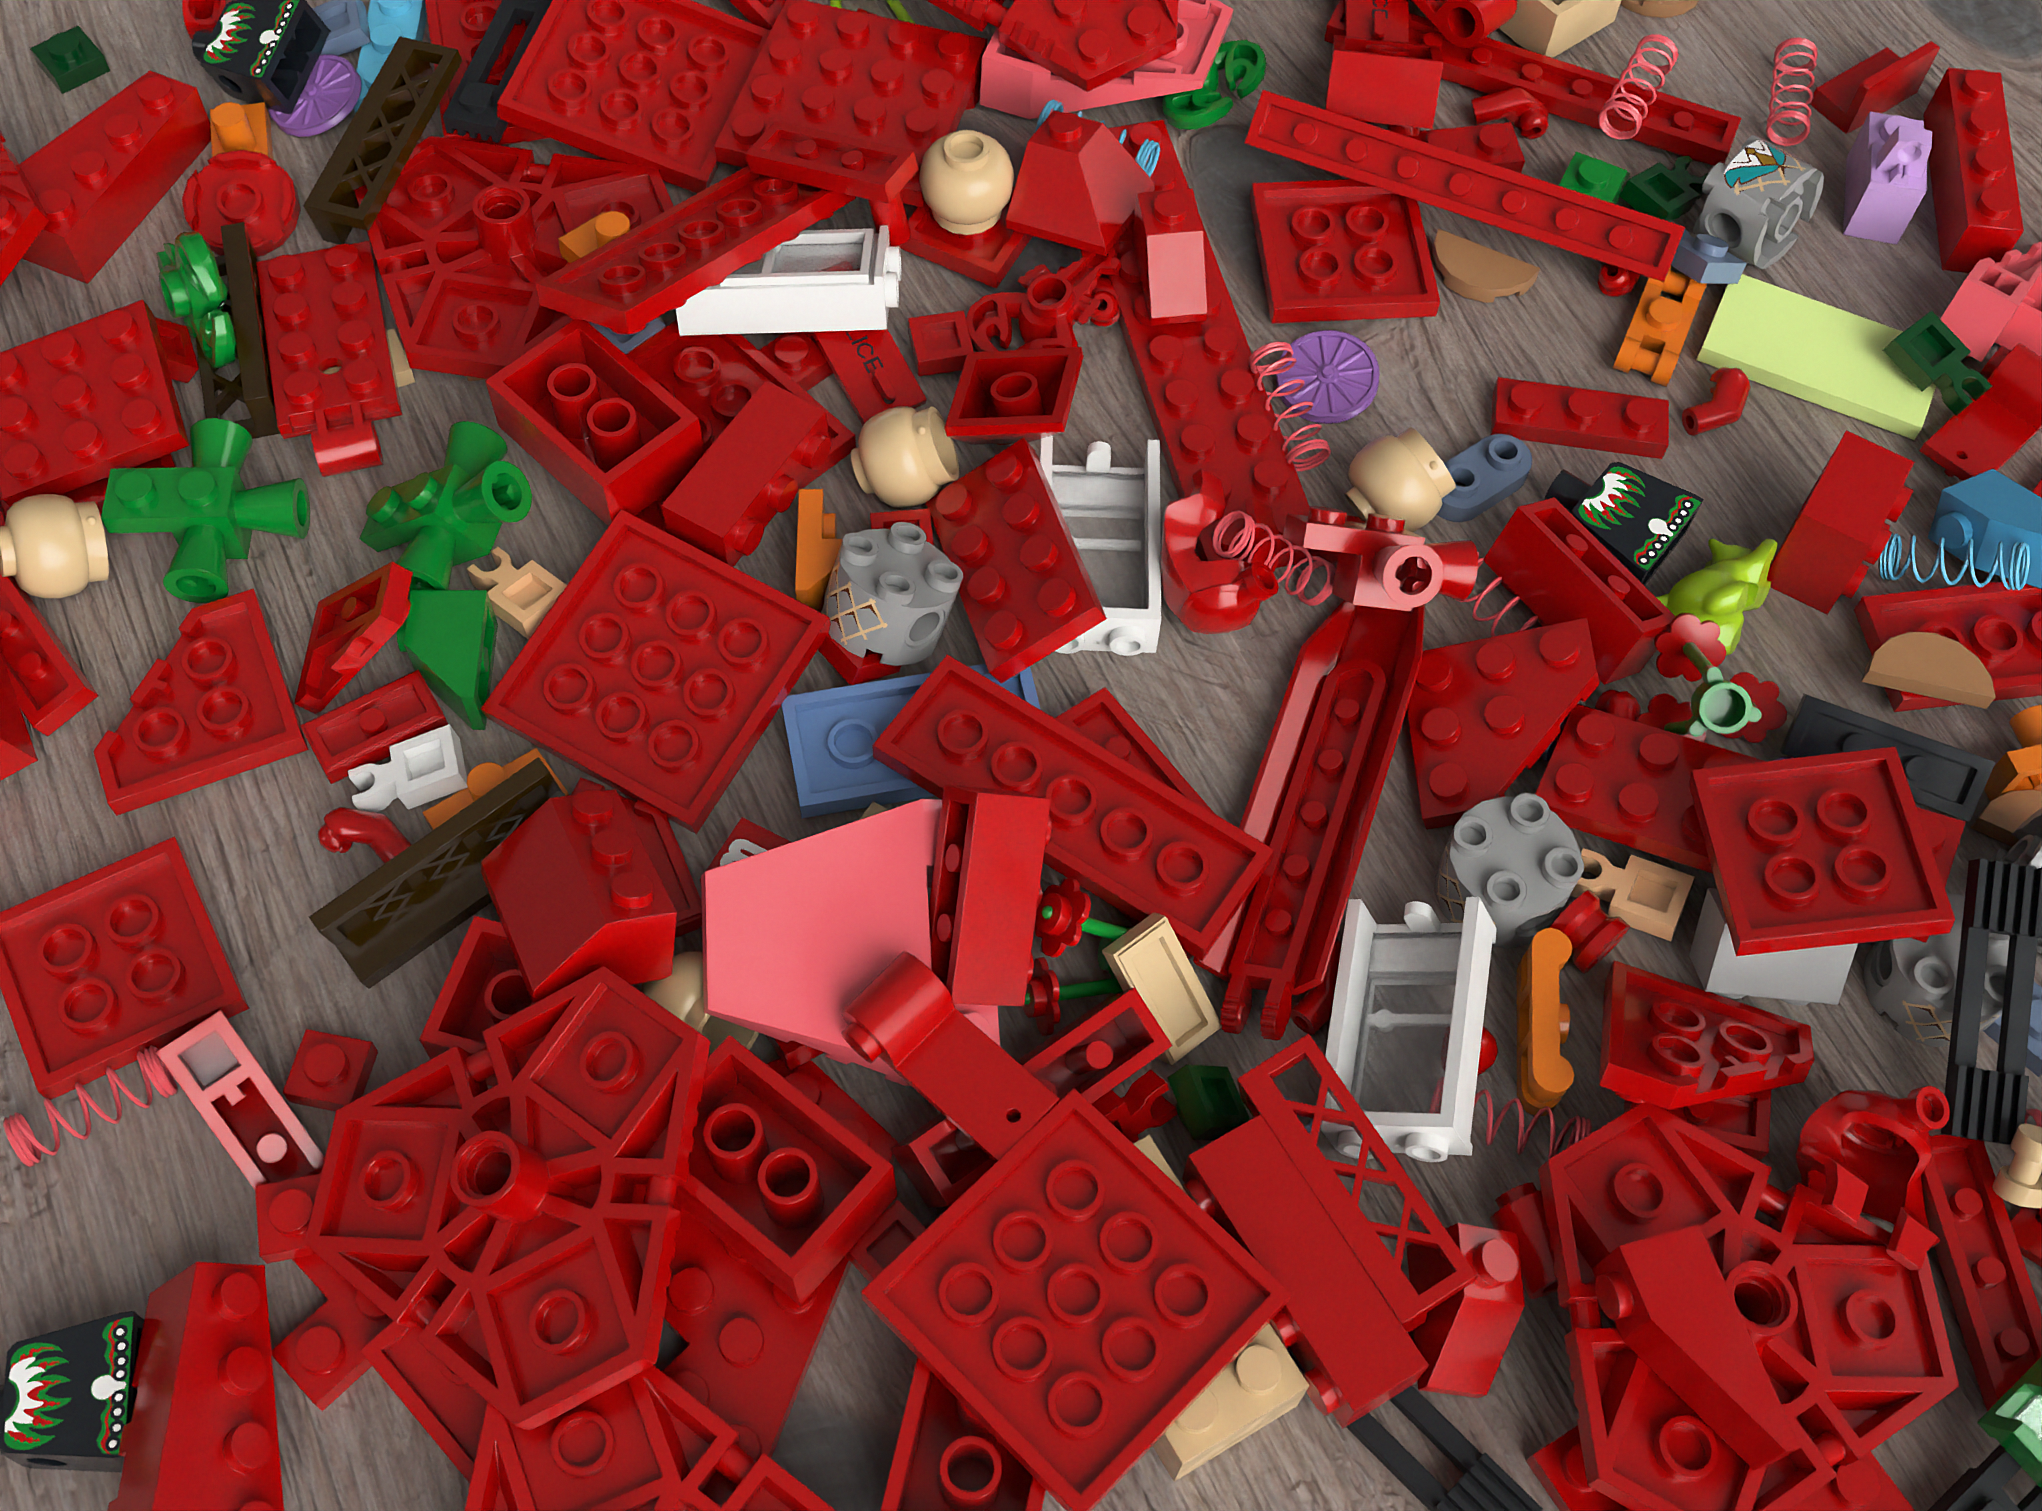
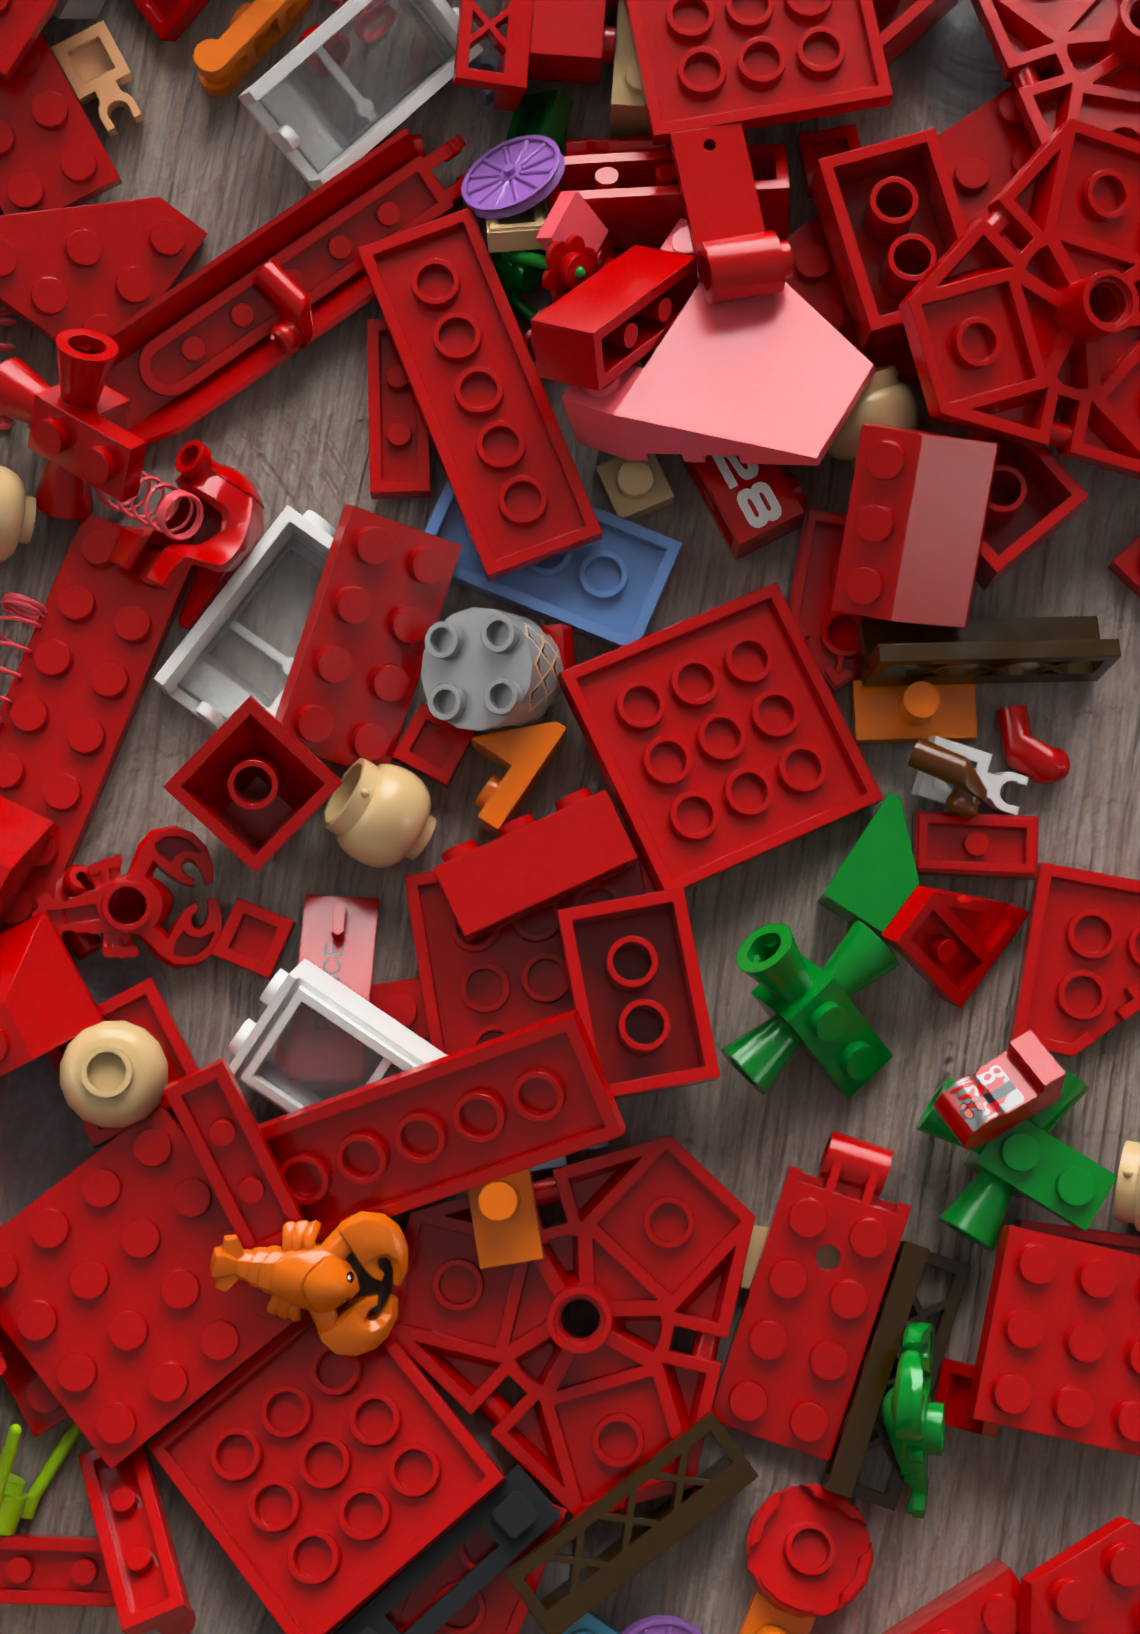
camera: 145 degrees left, 20 degrees up
light nougat plate [467,546,567,640] -> none
light grey brick [1434,793,1584,949] -> none
red wheel [1549,890,1630,974] -> none
none -> orange animal [210,1211,409,1356]
none -> red arm [254,260,313,355]
none -> medium lavender wheel [461,135,565,219]
none -> coral tile [535,190,609,254]
none -> reddish brown arm [908,738,987,820]
none -> red leg [933,1029,1066,1150]

